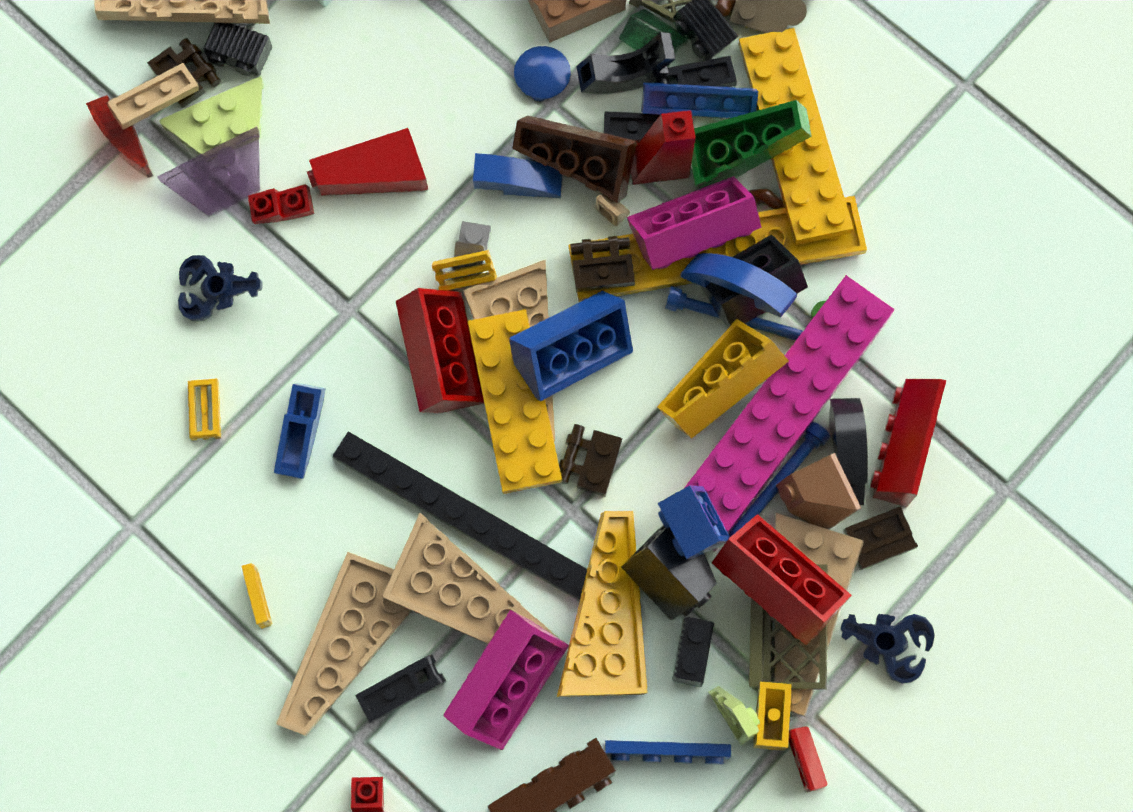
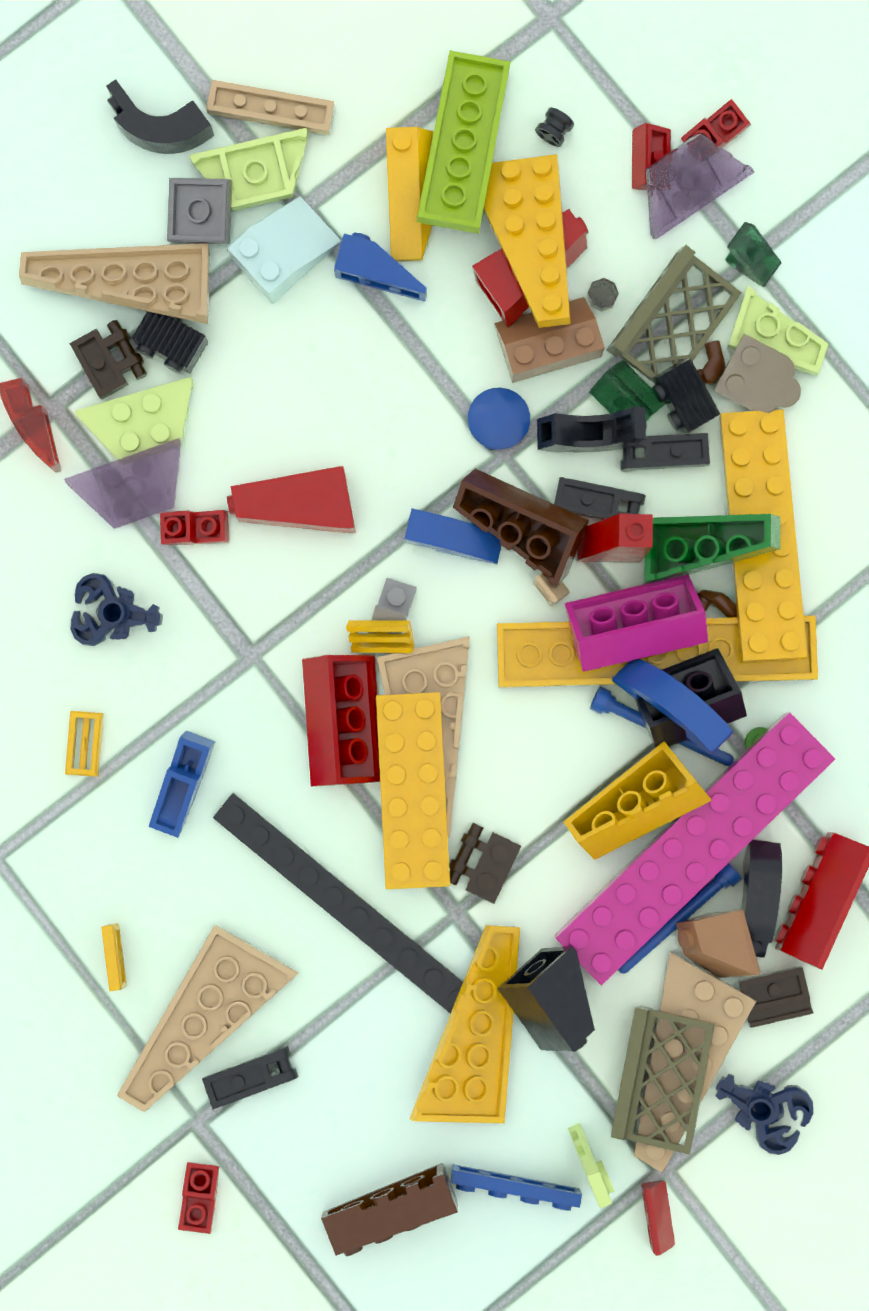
camera: 10 degrees right, 10 degrees up
tan plate [107,63,199,130] -> none
tan wing [382,513,557,644] -> none
dark pink slope [443,610,569,750] -> none
blue slope [509,290,633,401] -> none
dark brown plate [570,236,635,292] -> none
blue plate [641,83,759,118] -> none
blue slope [657,485,730,559] -> none
black brick [672,617,714,687] -> none
red slope [711,514,852,645] -> none
yellow slope [753,681,792,751] -> none

